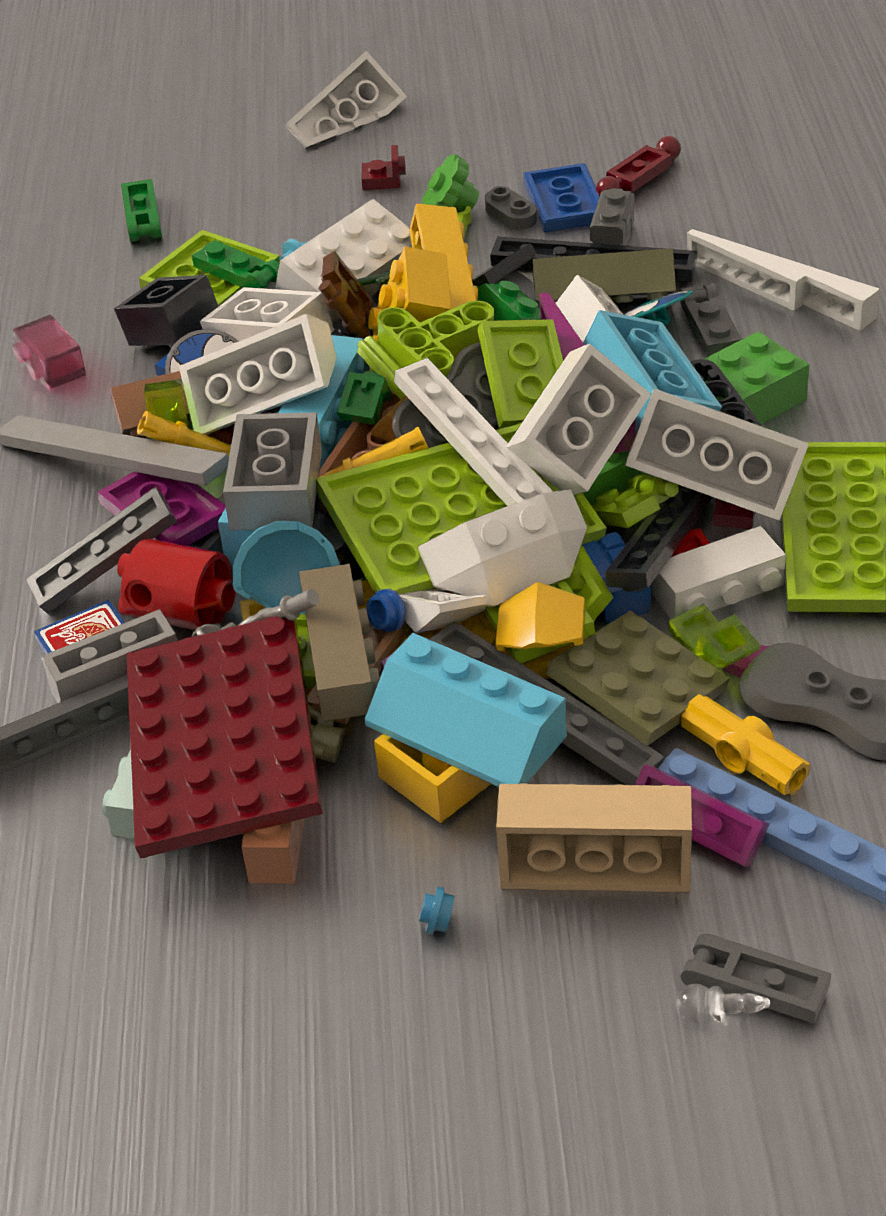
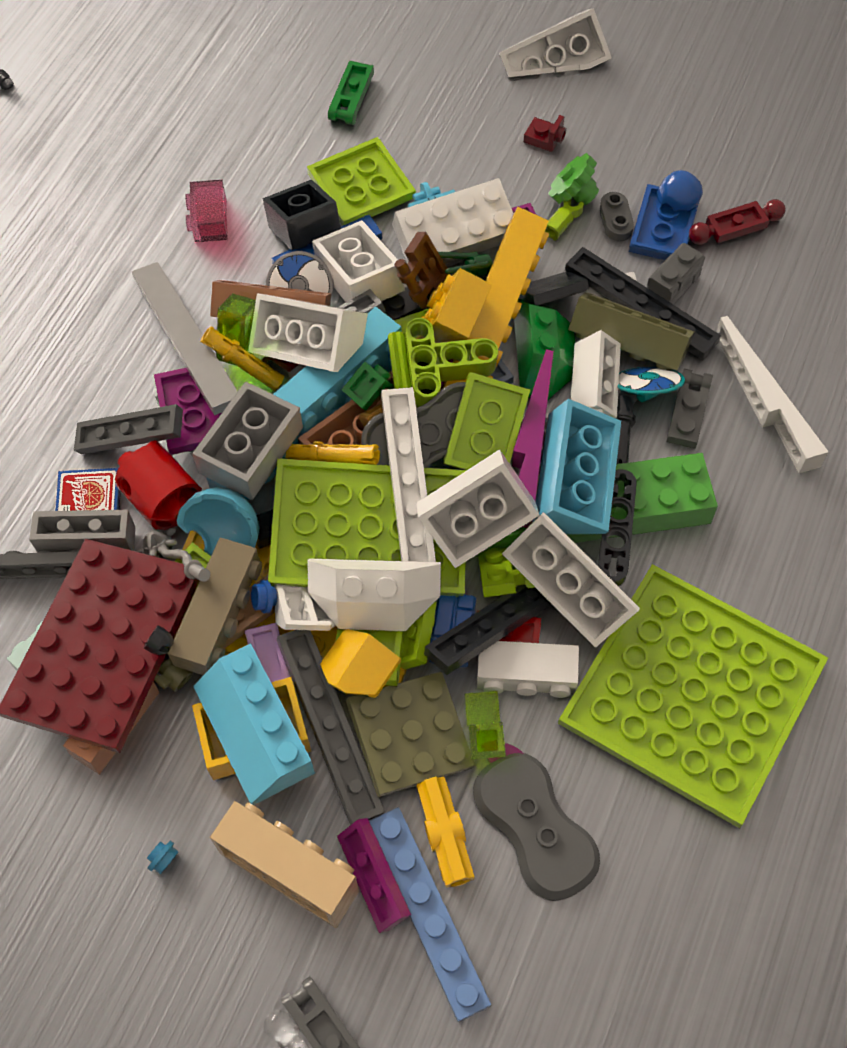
camera: 25 degrees right, 20 degrees up
green plate [192,240,280,289] -> none
none -> black hinge [143,625,173,655]
none -> blue hair [657,170,703,211]

